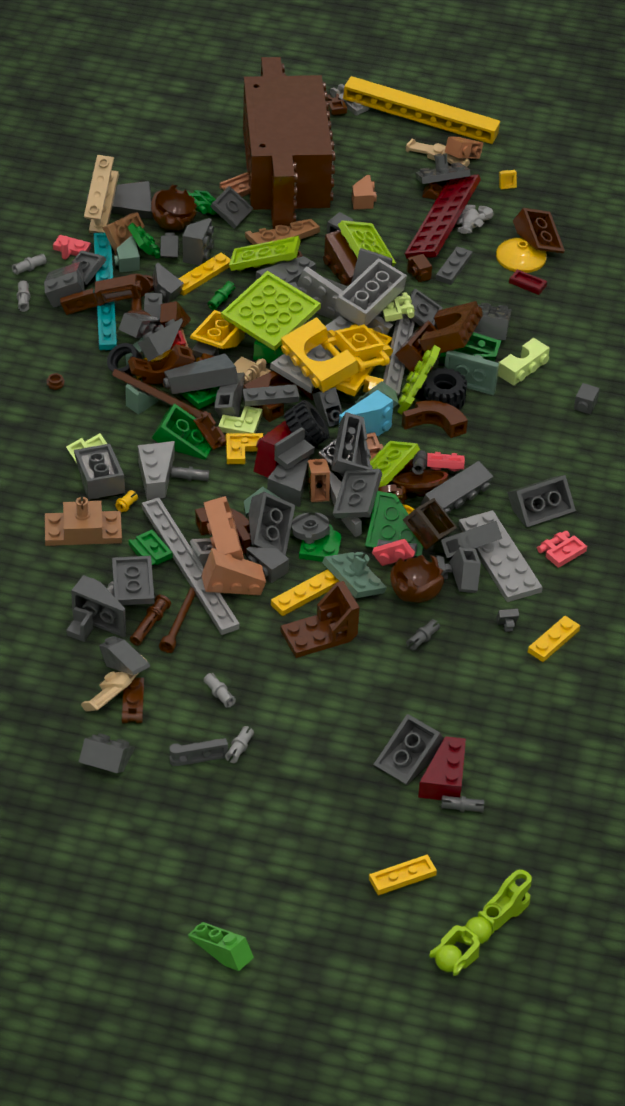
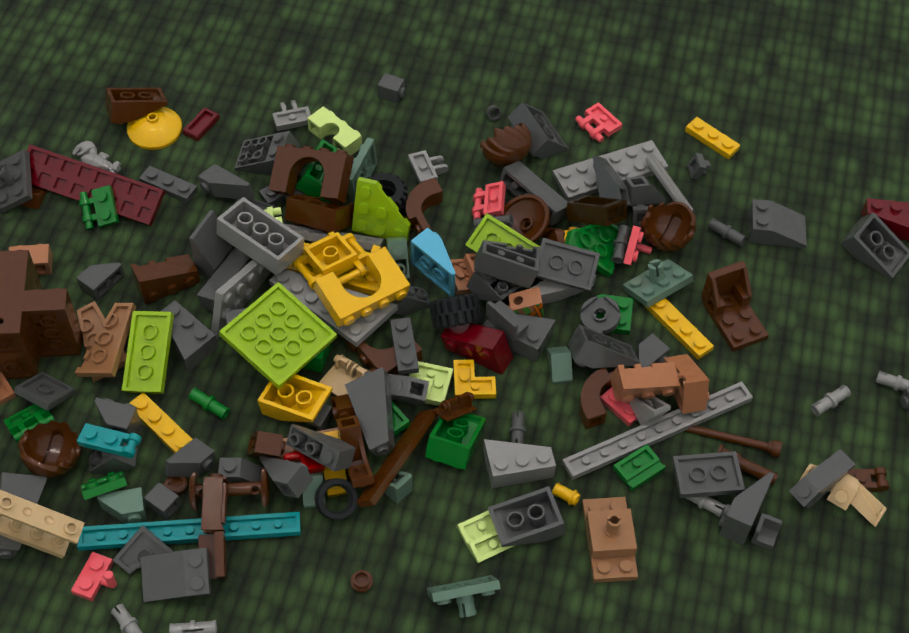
camera: 90 degrees left, 10 degrees up
medium nougat wing [102,212,144,255] -> none
lime plate [338,220,396,267] -> none
reddish brown brick [407,254,432,282] -> none
yellow tile [499,170,517,189] -> none
none -> medium nougat wing [74,303,136,377]
none -> teal plate [77,423,142,458]
none -> green plate [79,185,119,230]
none -> dark grey panel [144,483,181,521]
none -> dark grey slope [198,164,255,200]
none -> light grey hinge [272,100,311,131]
none -> light grey hinge [408,150,448,184]
none -> sand green plate [427,575,501,618]
none -> reddish brown piece [480,123,532,167]
none -> dark grey hinge [486,105,502,120]
none -> light grey axle [645,154,693,211]
none -> dark grey slope [748,199,807,248]

